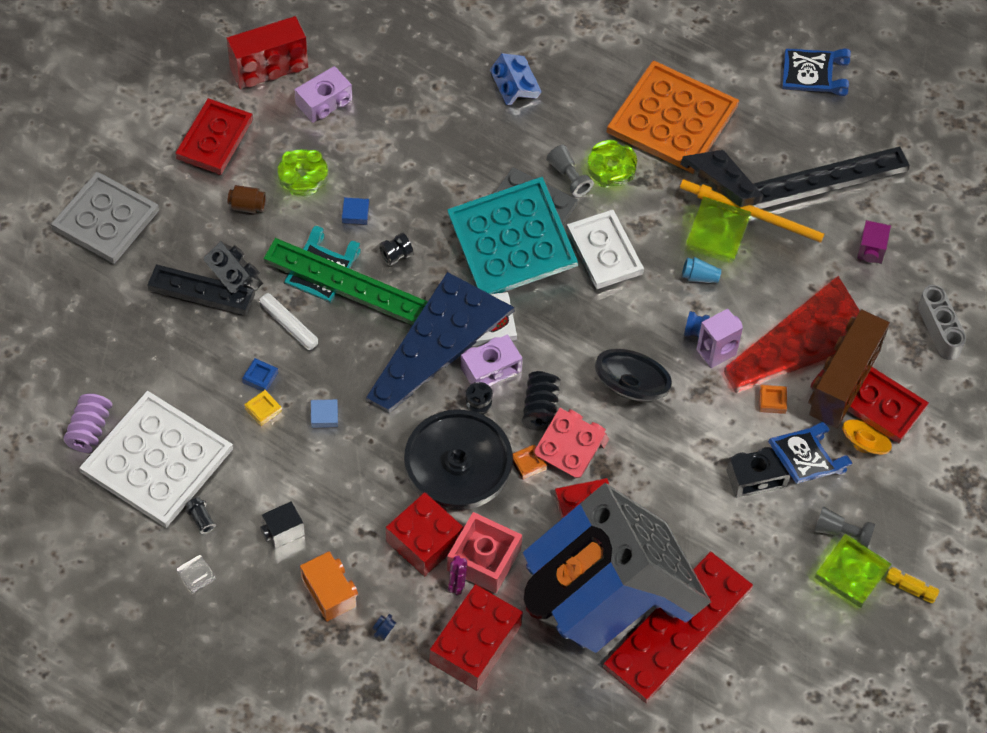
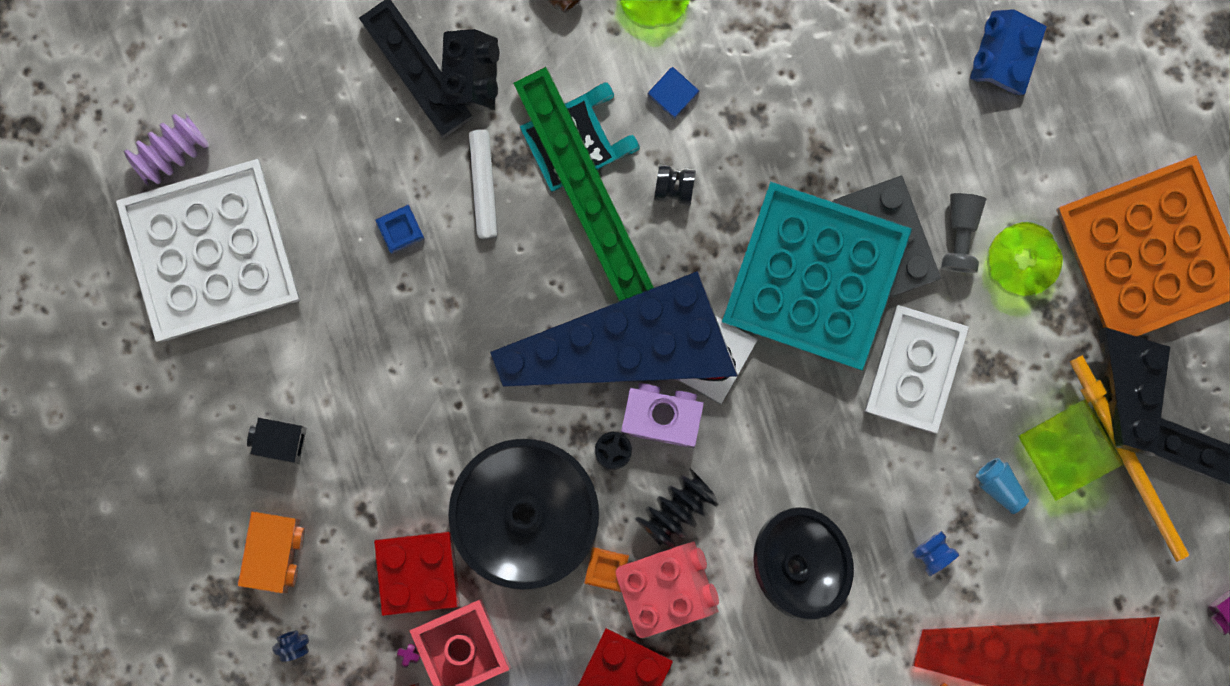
camera: 45 degrees right, 25 degrees up
clear tile [177,555,216,594] -> none
black pin [186,497,216,534] -> none
yellow tile [244,390,282,426] -> none
medium blue tile [311,399,338,428] -> none
lavender brick [696,309,743,368] -> none

